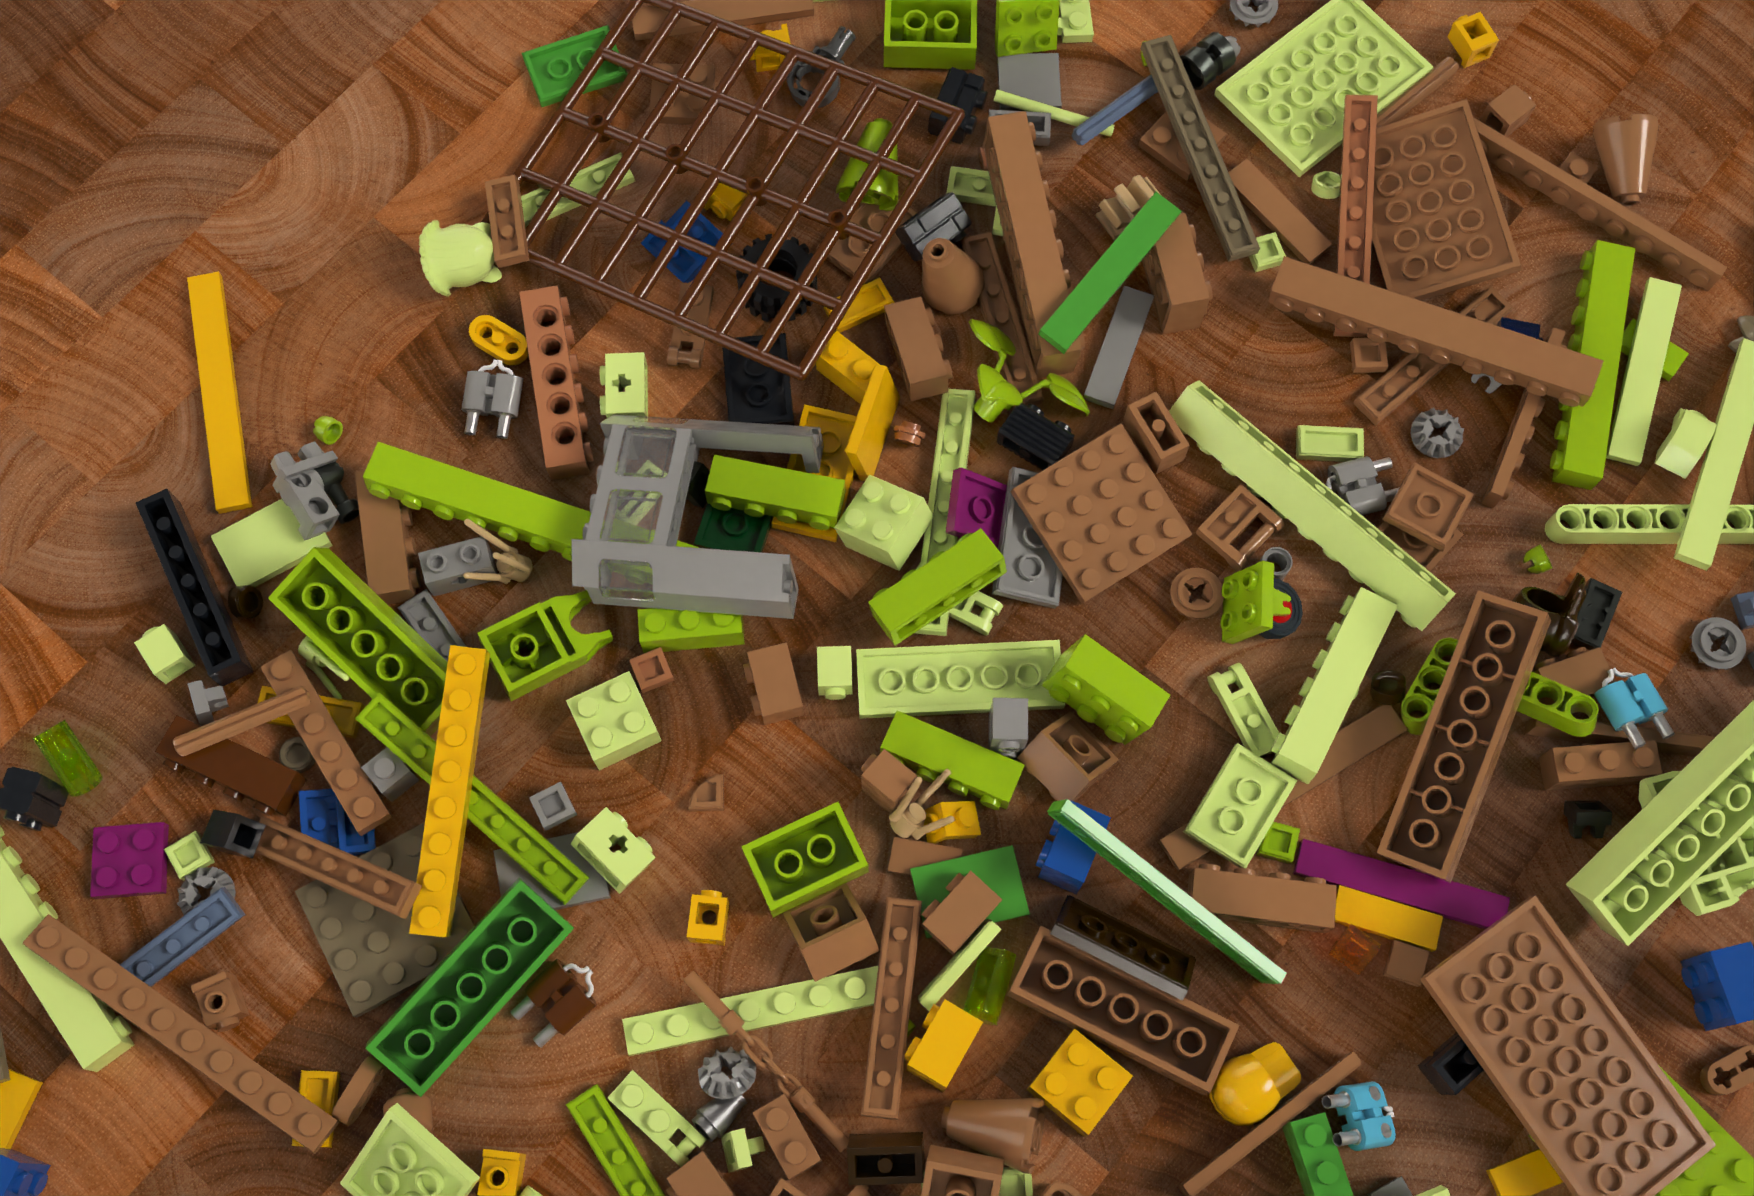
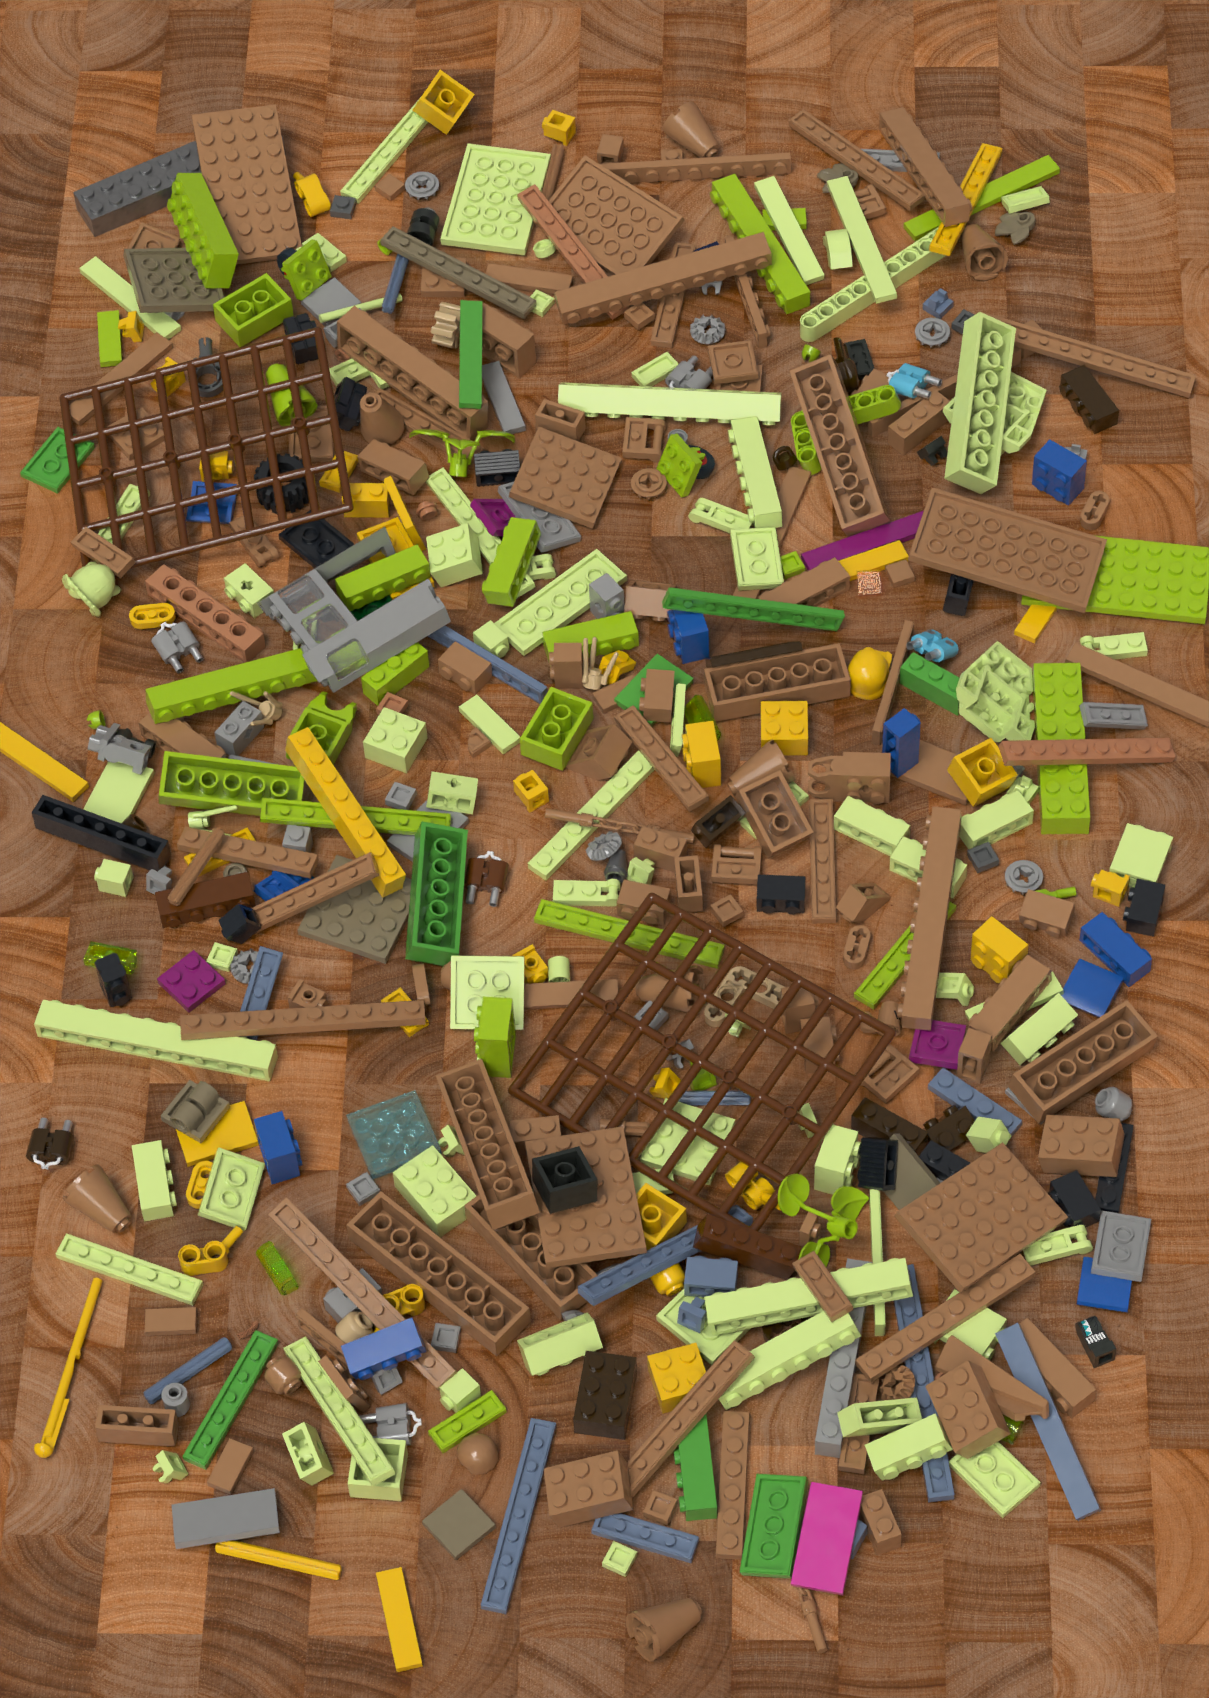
camera: 35 degrees left, 15 degrees down
lime brick [1041,634,1170,745] -> none
none -> sand blue tile [428,626,548,704]
none -> yellowish green tile [459,694,520,754]

